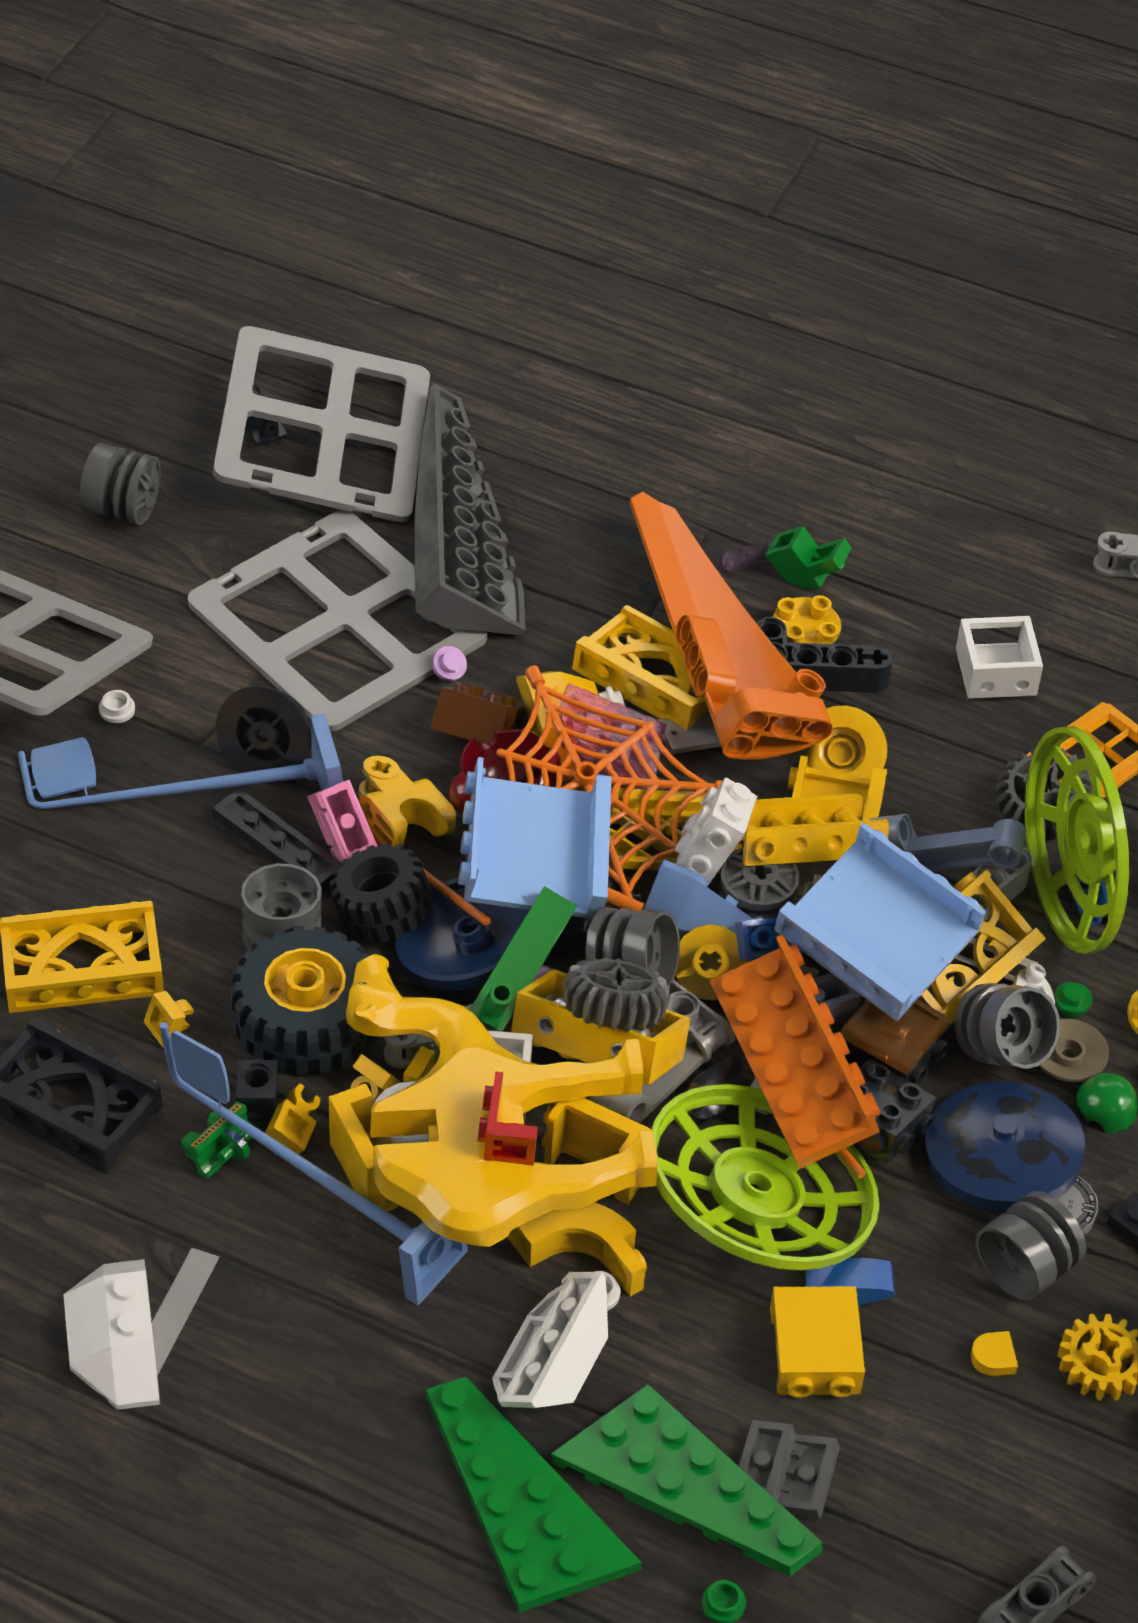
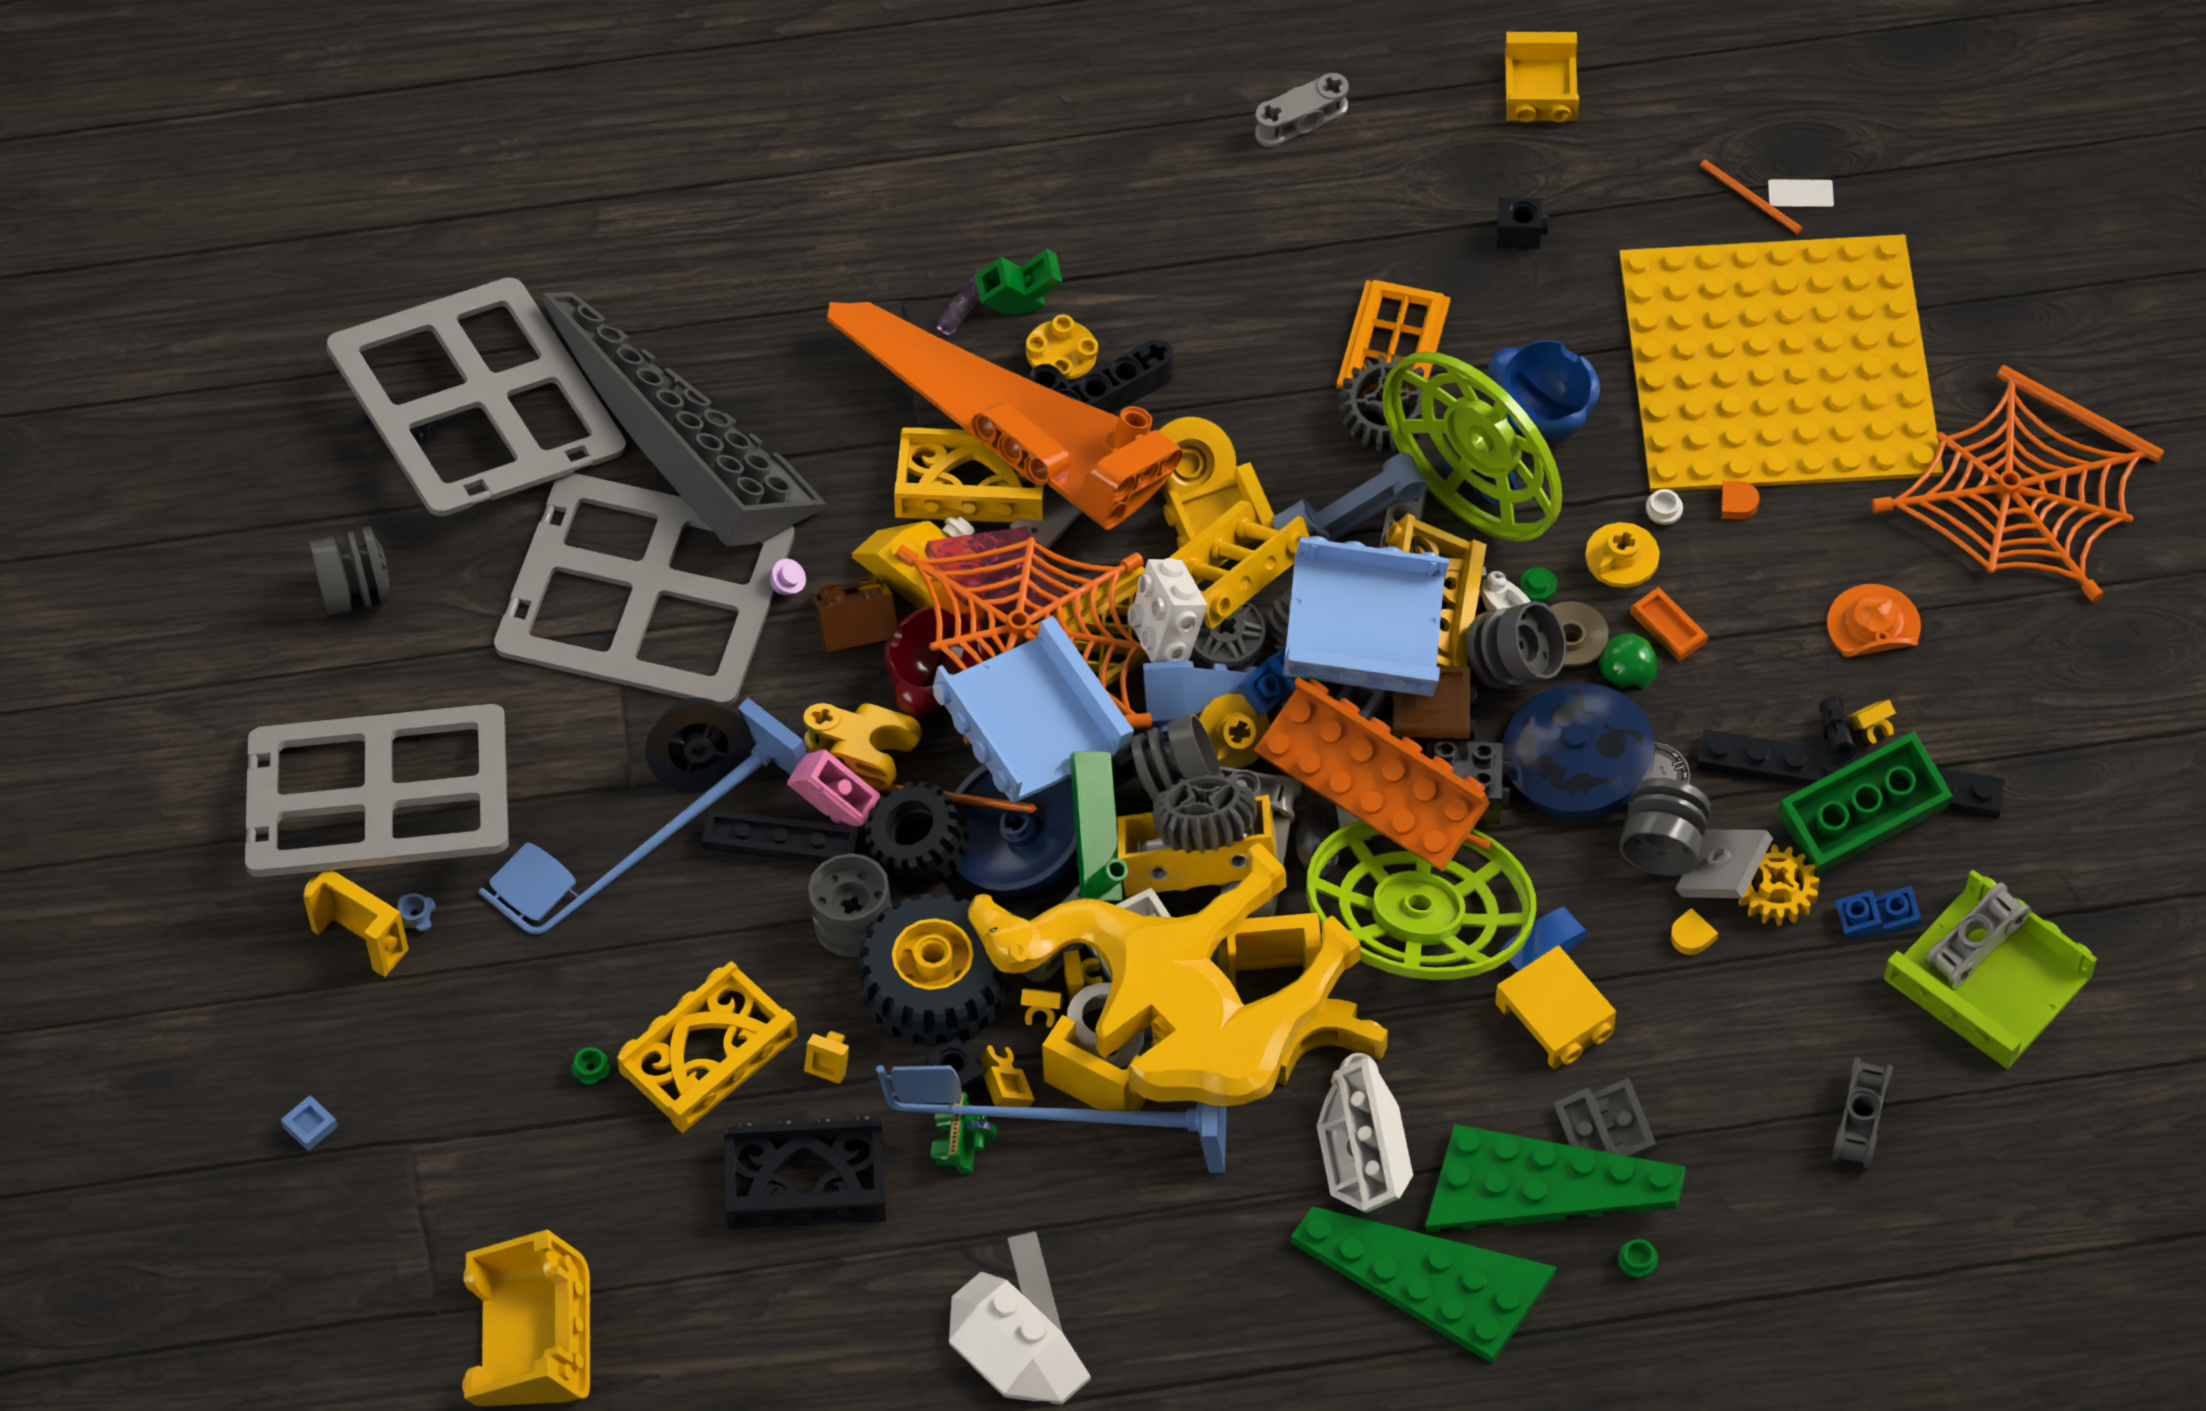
camera: 30 degrees left, 10 degrees up
white plate [99,690,135,723] -> none
red bracket [477,1071,538,1166] -> none
white piece [956,616,1043,699] -> none
none -> light grey plate [1675,829,1773,898]

